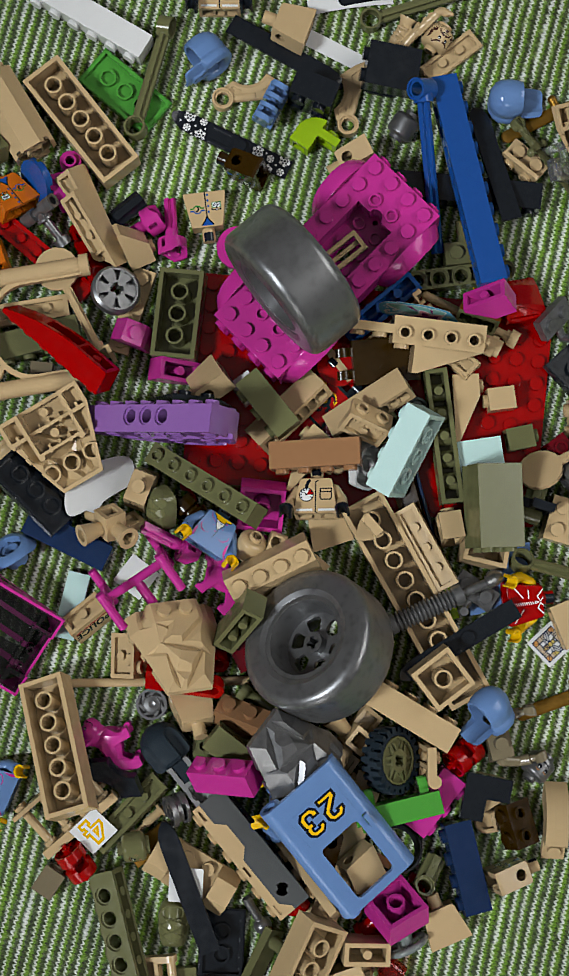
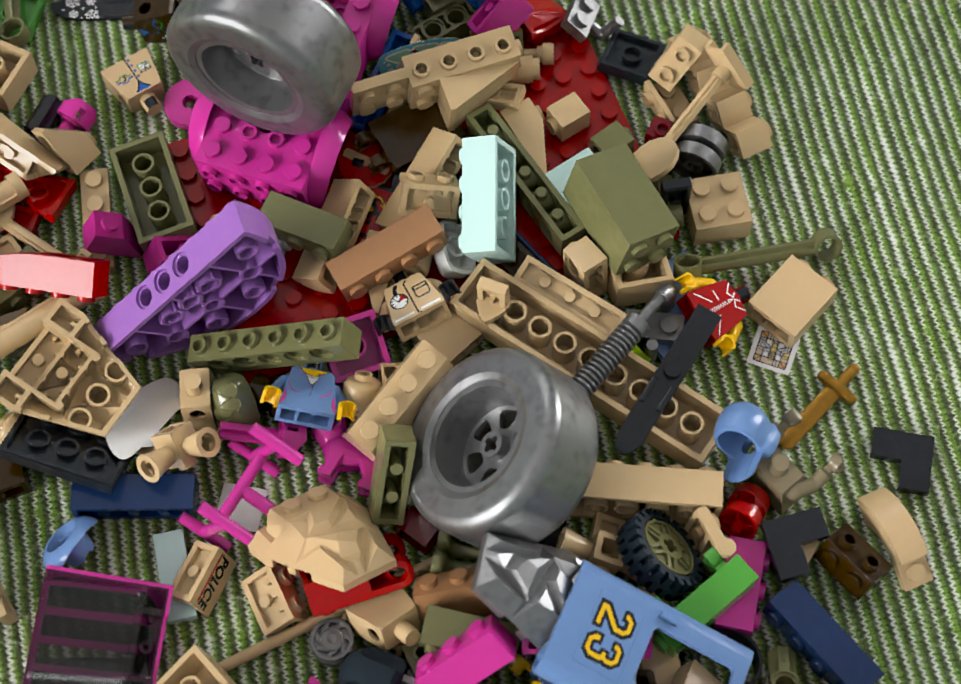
camera: 25 degrees left, 20 degrees down
flat silver wheel [90,266,141,316] -> none
dark pink piece [157,198,188,262] -> none
tan brick [407,643,476,712] -> none
tan tile [473,808,499,834] -> none
tan torso [483,856,540,896] -> none
flat silver head [521,749,555,784] -> none

